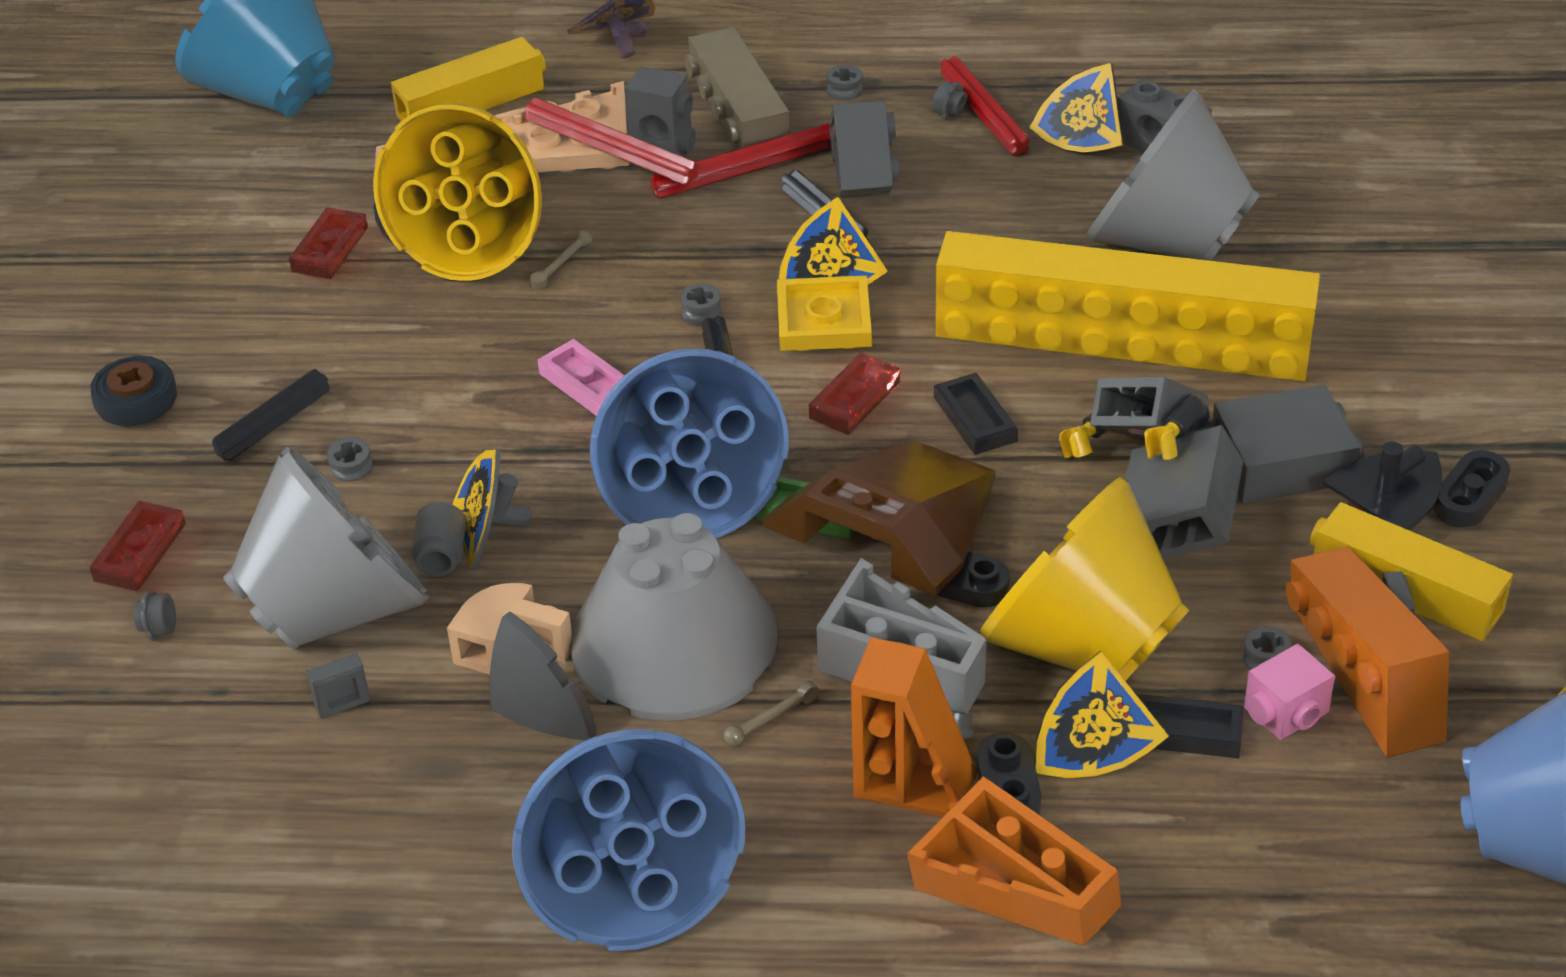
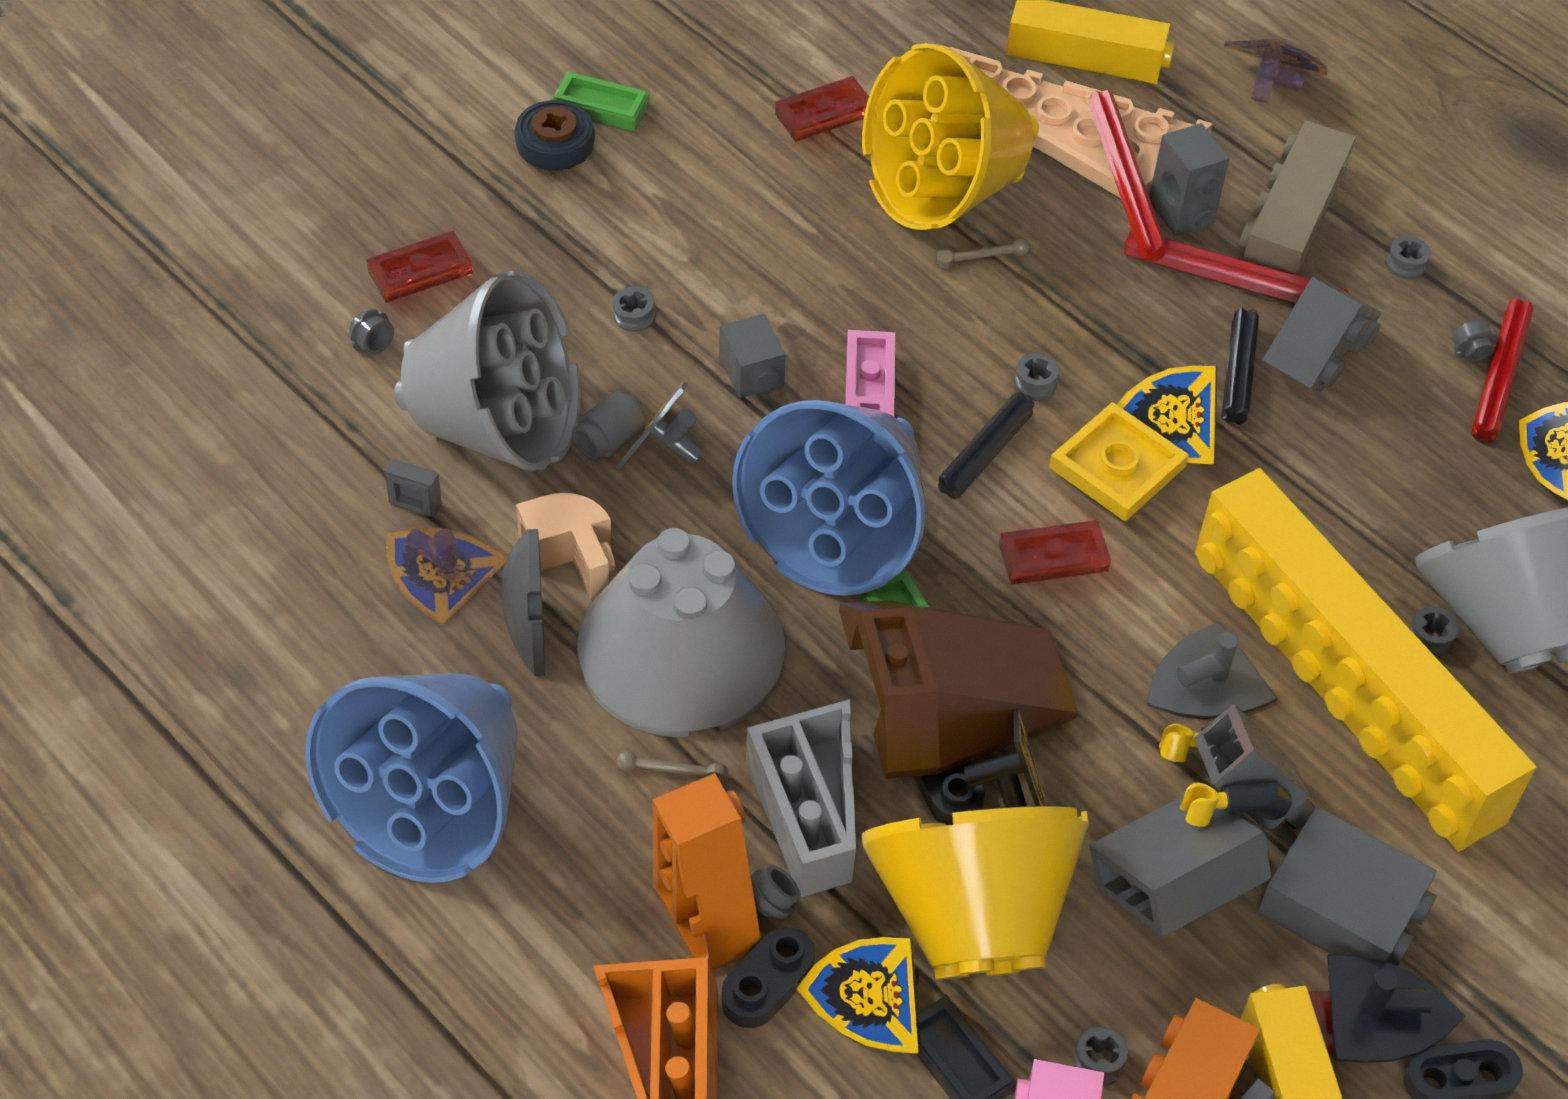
camera: 40 degrees right, 10 degrees up
black axle [212,369,330,461] -> none
black tile [934,372,1018,455] -> none
none -> shield [386,527,508,625]
none -> bright green tile [552,71,650,132]
none -> dark grey brick [719,314,786,398]
none -> black shield [964,709,1047,808]
none -> dark grey shield [1147,622,1277,719]

